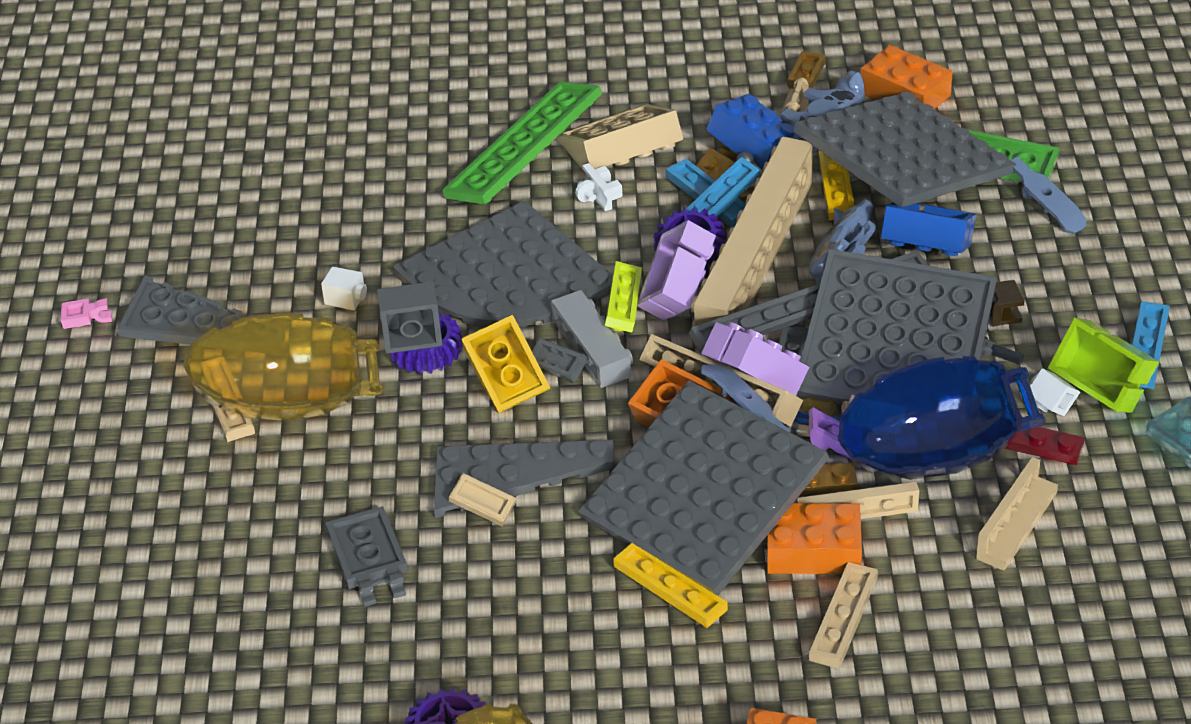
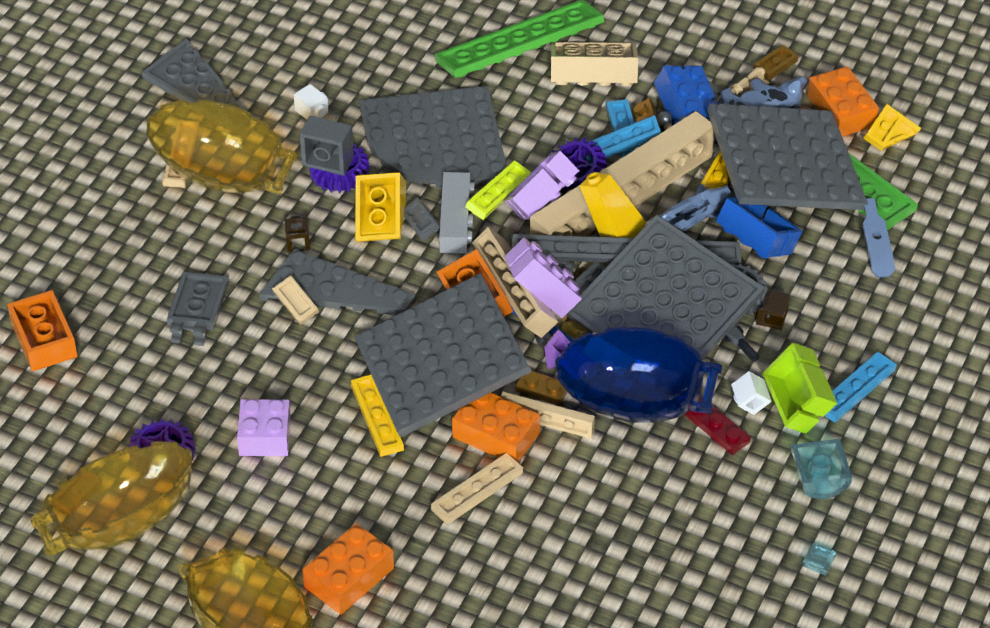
camera: 25 degrees right, 5 degrees up
bright pink plate [61,298,112,329] -> none
white hips [575,163,622,211] -> none
sand blue piece [701,364,790,432] -> none
tan fence [976,457,1058,571] -> none
none -> orange brick [7,290,77,372]
none -> lavender brick [237,399,291,456]
none -> dark brown window [284,216,310,252]
none -> yellow slope [579,172,646,238]
none -> yellow wing [863,104,921,151]

